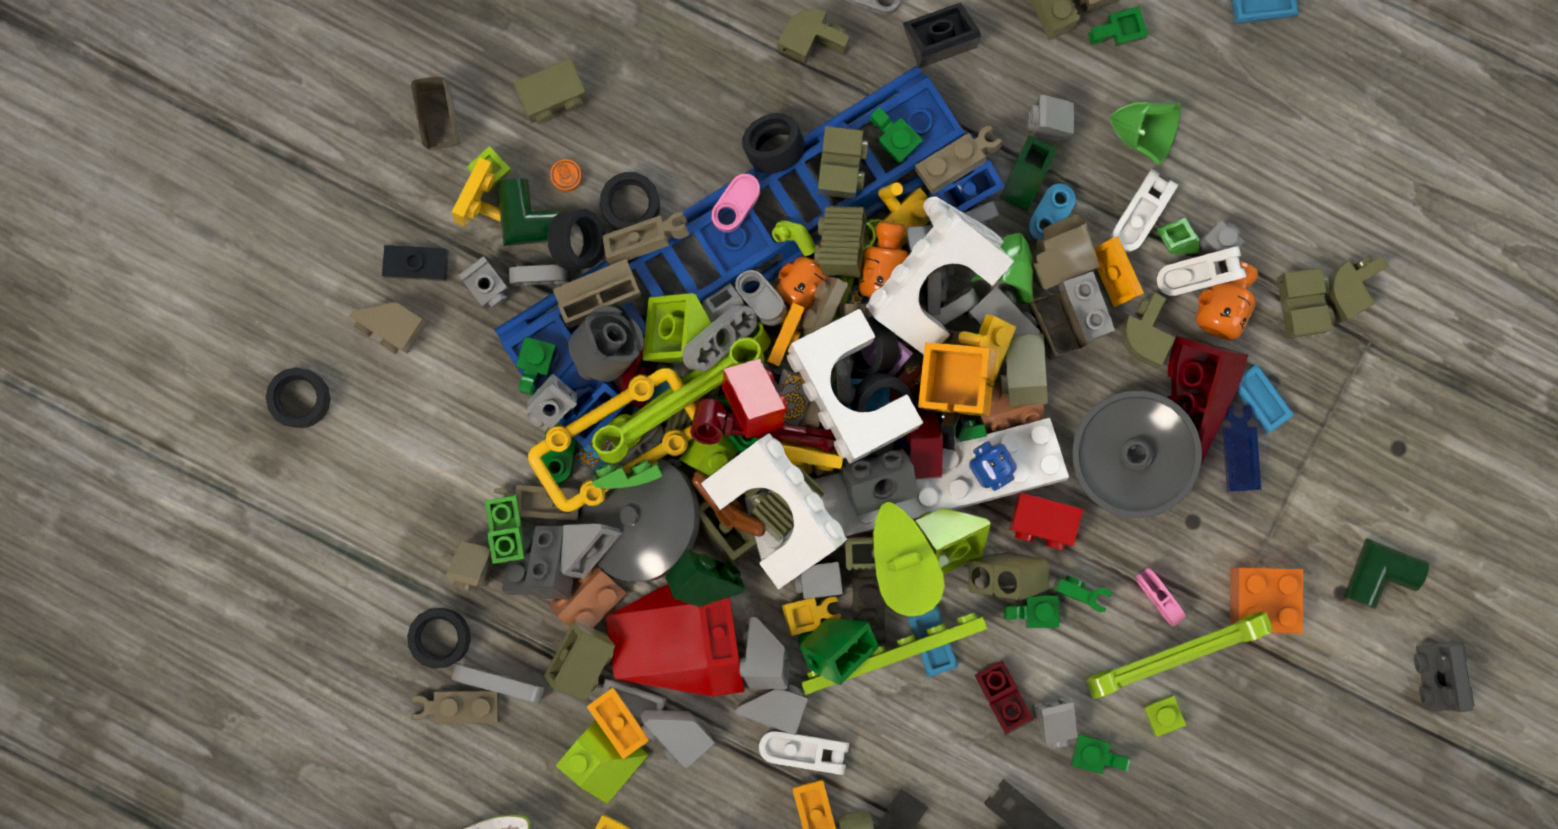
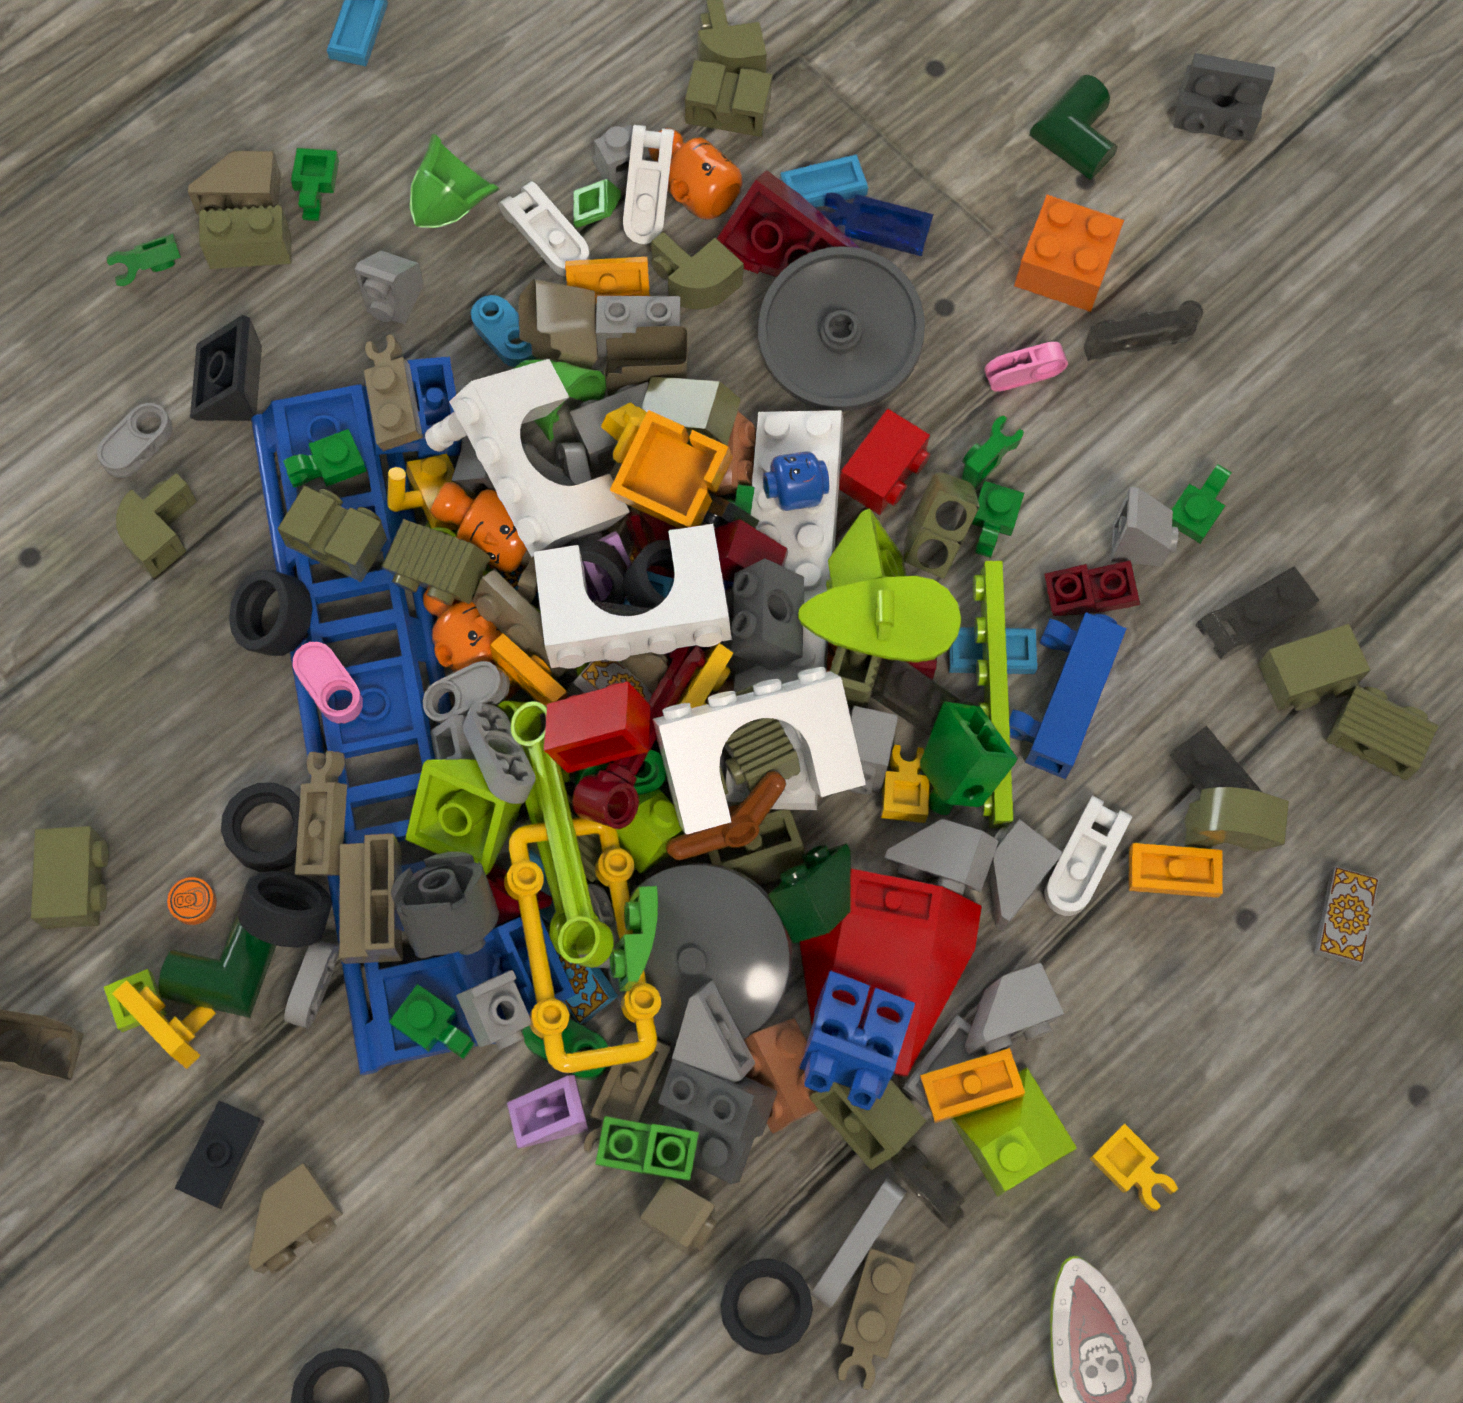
camera: 75 degrees left, 15 degrees down
light grey brick [458,256,510,309] -> none
lime arm [772,220,816,257] -> none
dark green slope [999,135,1058,211] -> none
lime piece [1085,611,1274,699] -> none
lime plate [1143,695,1186,737] -> none
none -> lavender slope [507,1075,589,1148]
none -> blue hips [799,971,915,1110]
none -> clear smoke plate [887,1144,965,1229]
none -> blue brick [1009,612,1127,779]
none -> clear smoke plate [1083,300,1203,361]

